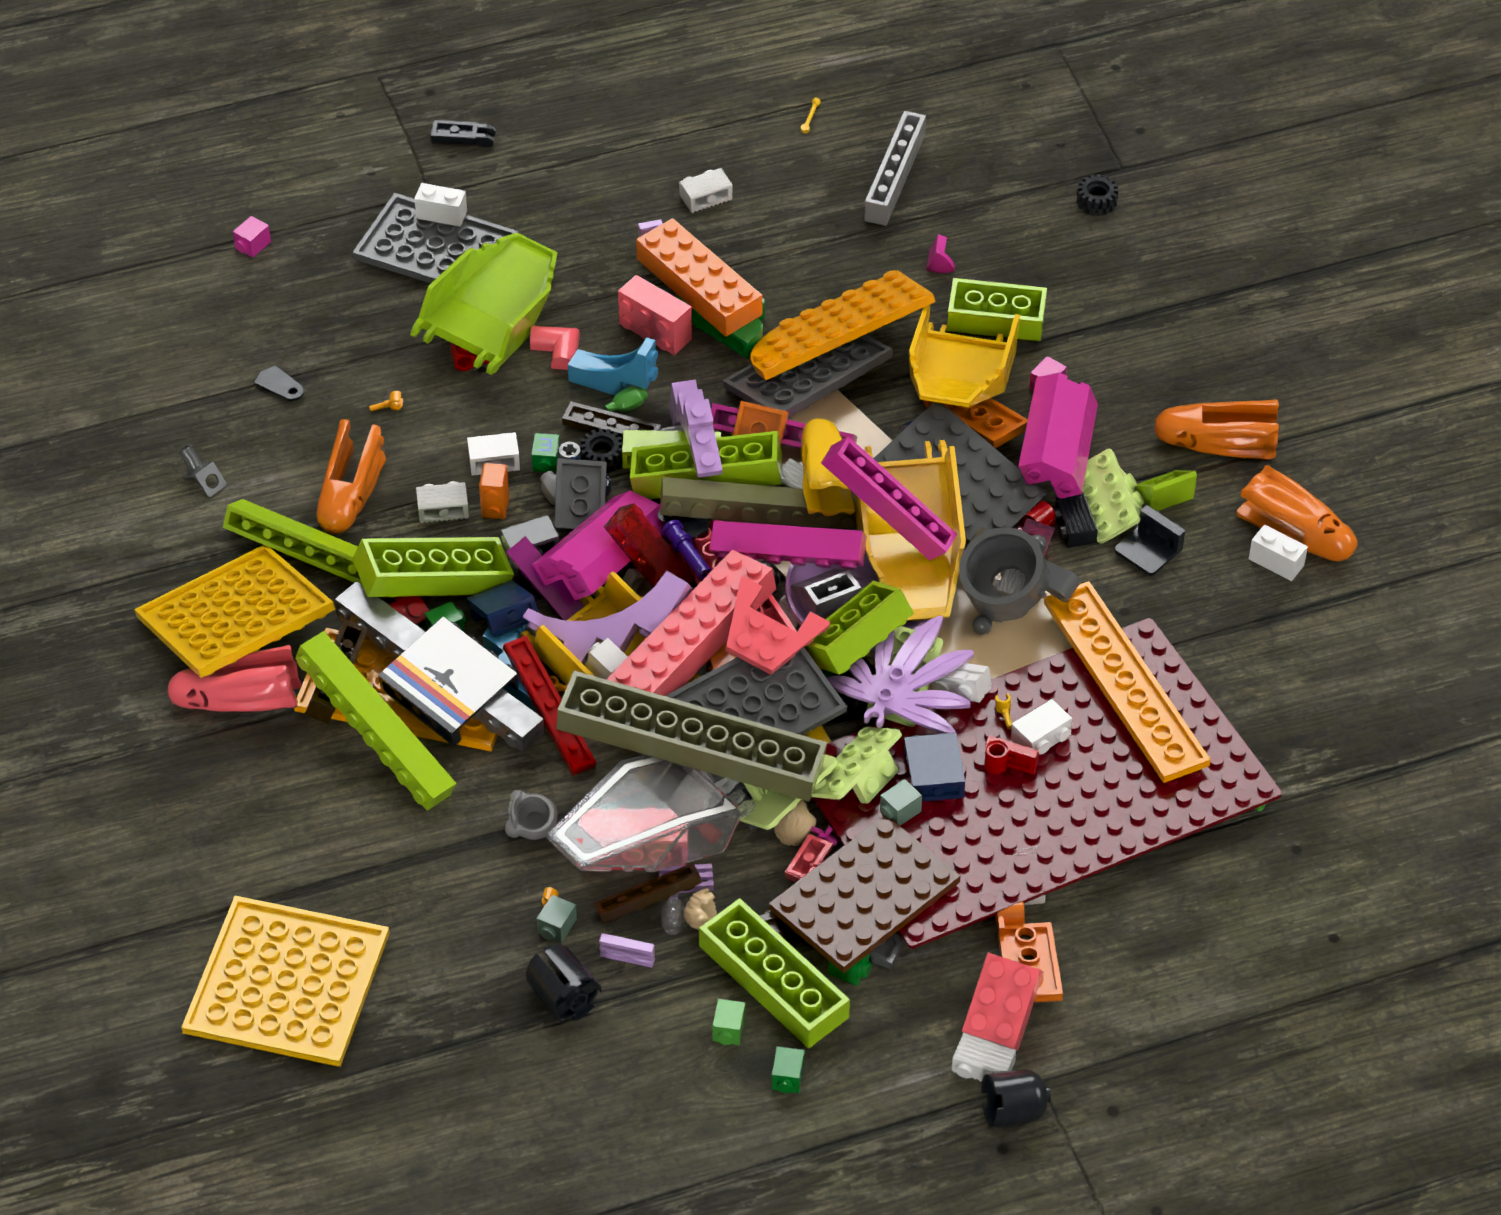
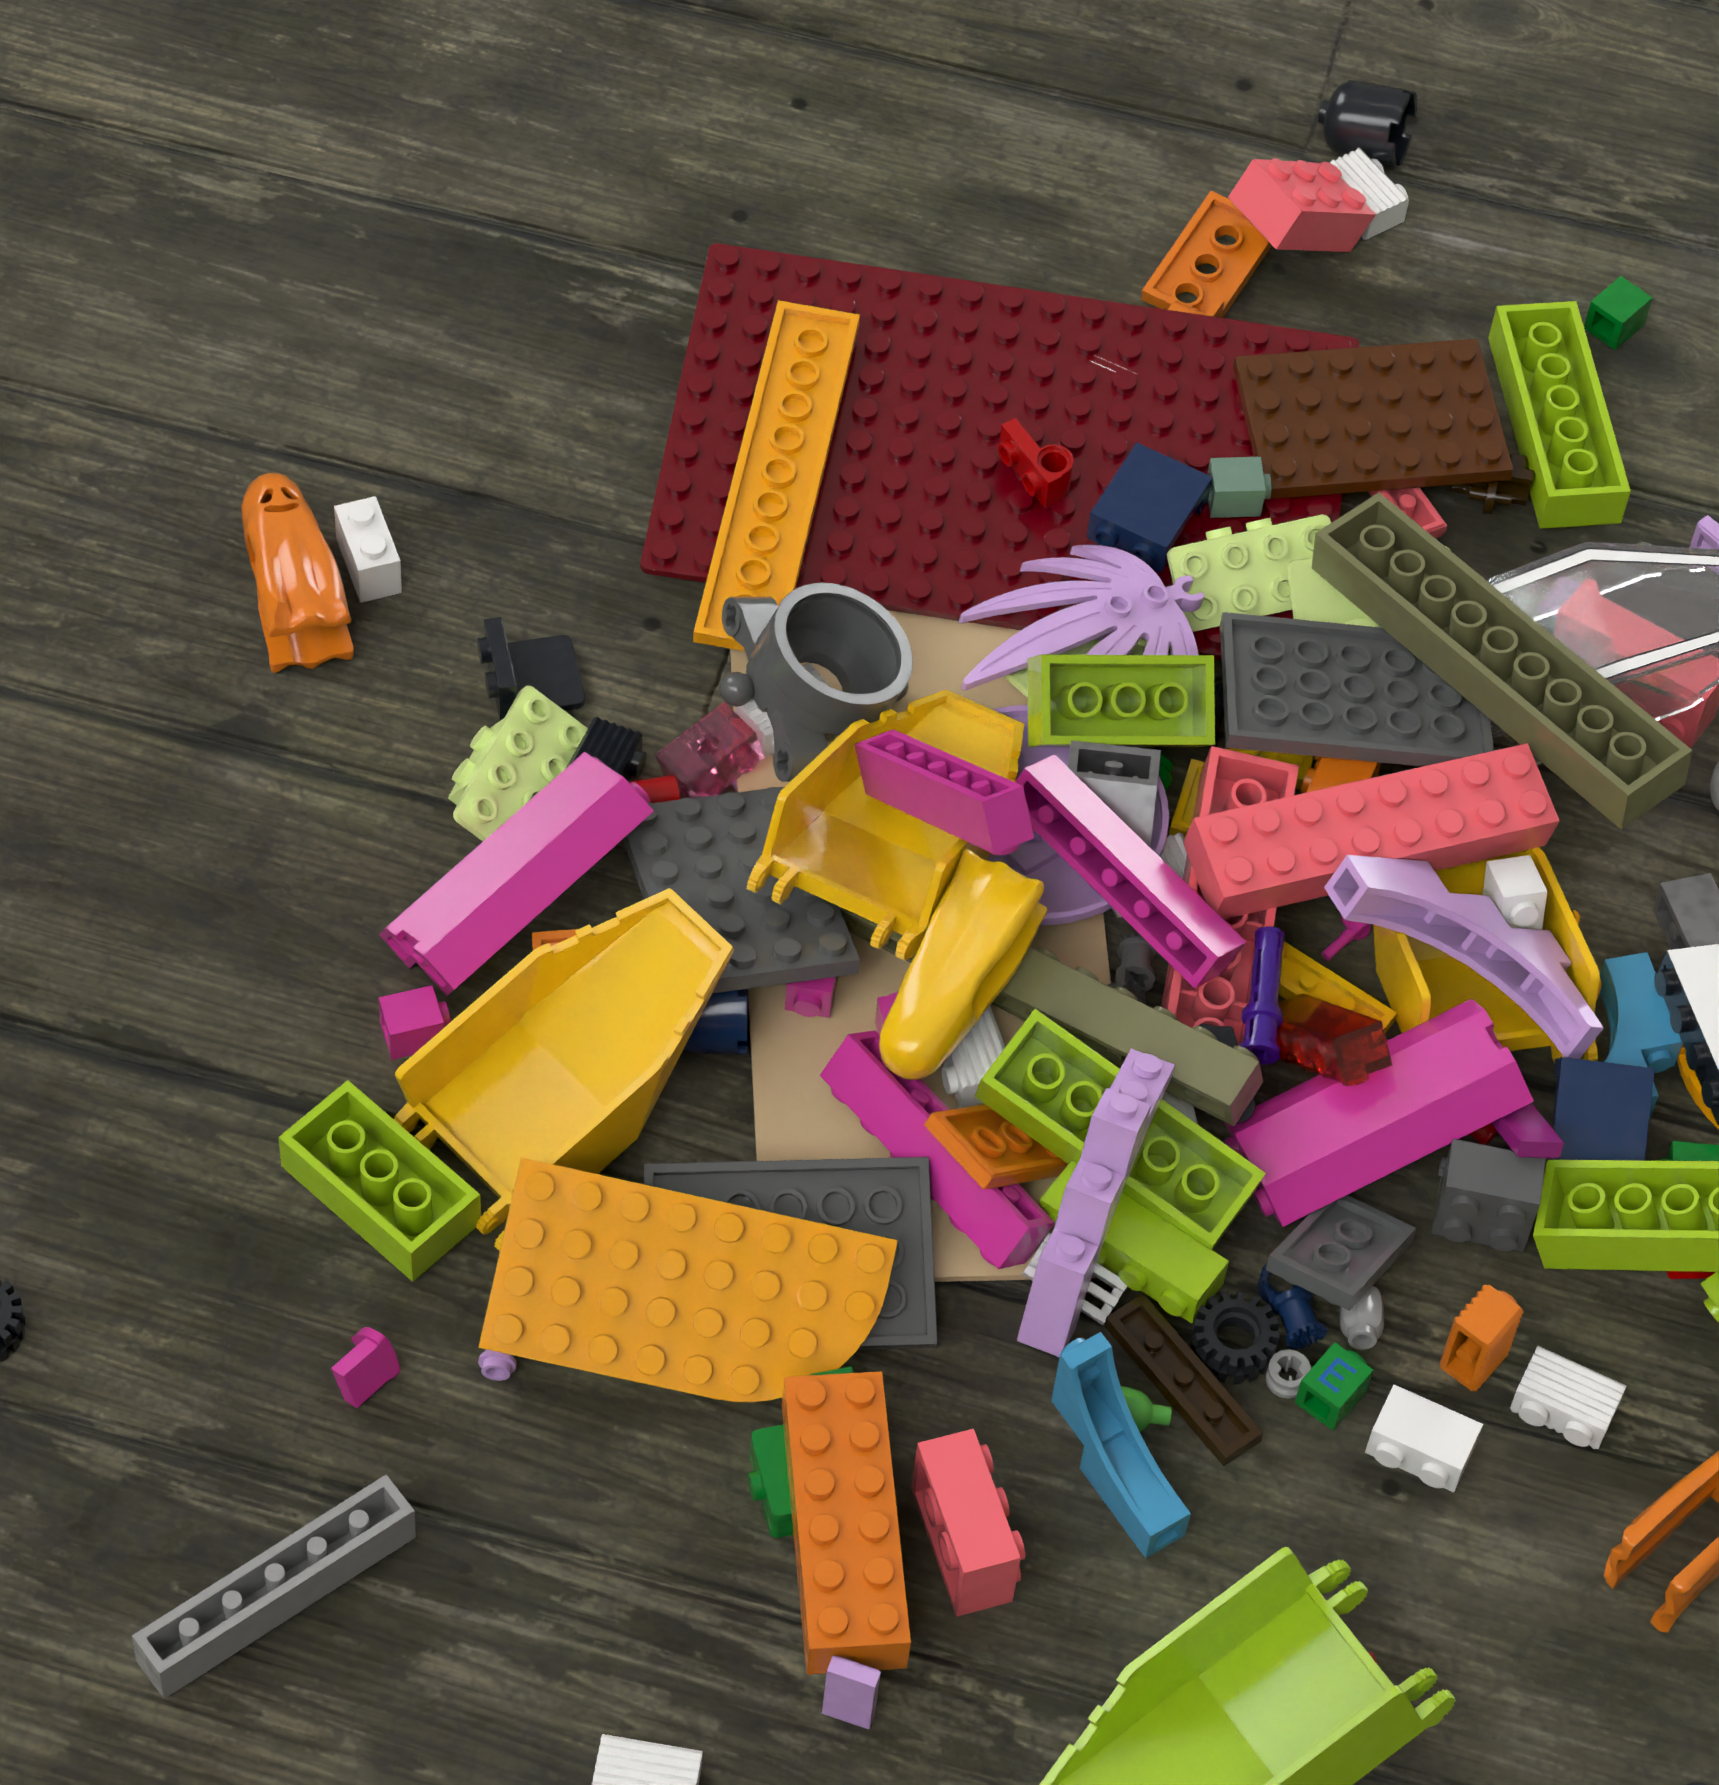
camera: 150 degrees left, 5 degrees up
light orange hand [369,391,403,412] -> none
red tile [503,635,597,776] -> none
coral brick [530,326,580,370] -> none
tan hair [684,888,717,930] -> none
brick [712,999,745,1045] -> none
coral wing [726,576,830,675] -> none
white brick [931,663,992,702] -> none
yellow hand [995,694,1012,729] -> none
white brick [1011,699,1072,755] -> none
lime slope [1134,470,1197,511] -> none
orange piece [1155,399,1279,459] -> none

